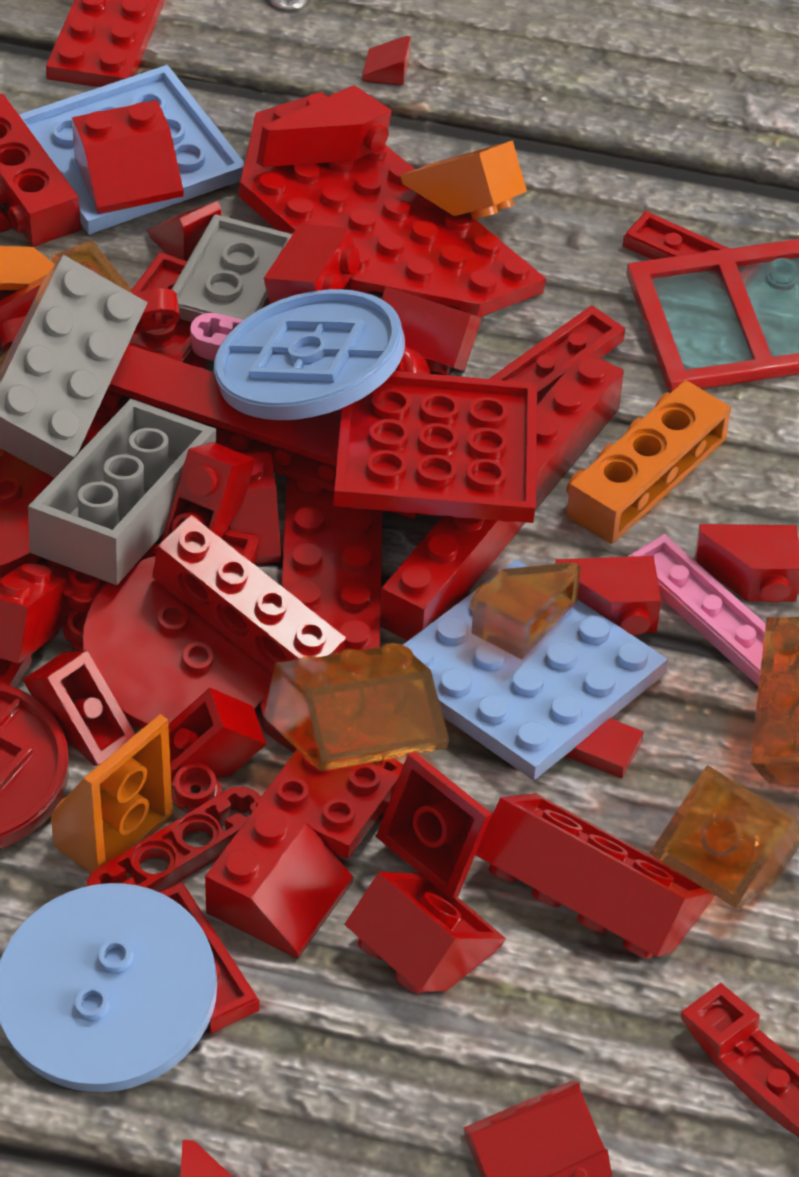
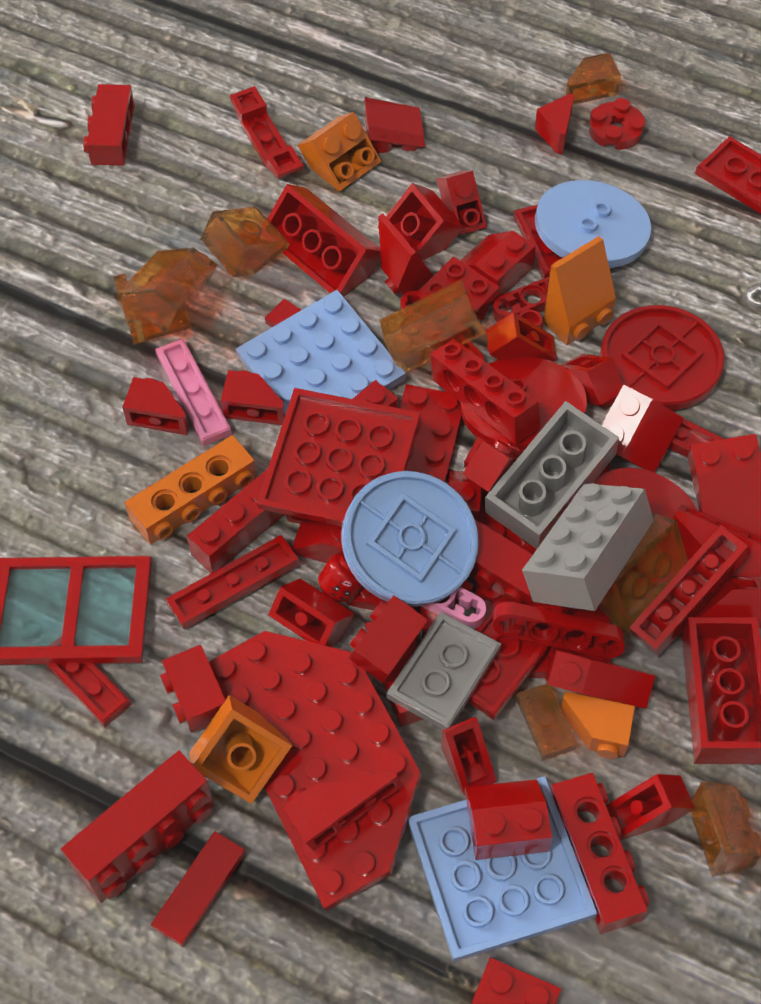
camera: 165 degrees left, 10 degrees up
red slope [362,36,411,85] -> none
clear orange slope [470,562,581,660] -> none
none -> red brick [60,750,215,903]
none -> red tile [151,831,246,948]
none -> red brick [160,644,225,733]
none -> orange slope [297,112,381,191]
none -> red slope [436,170,487,235]

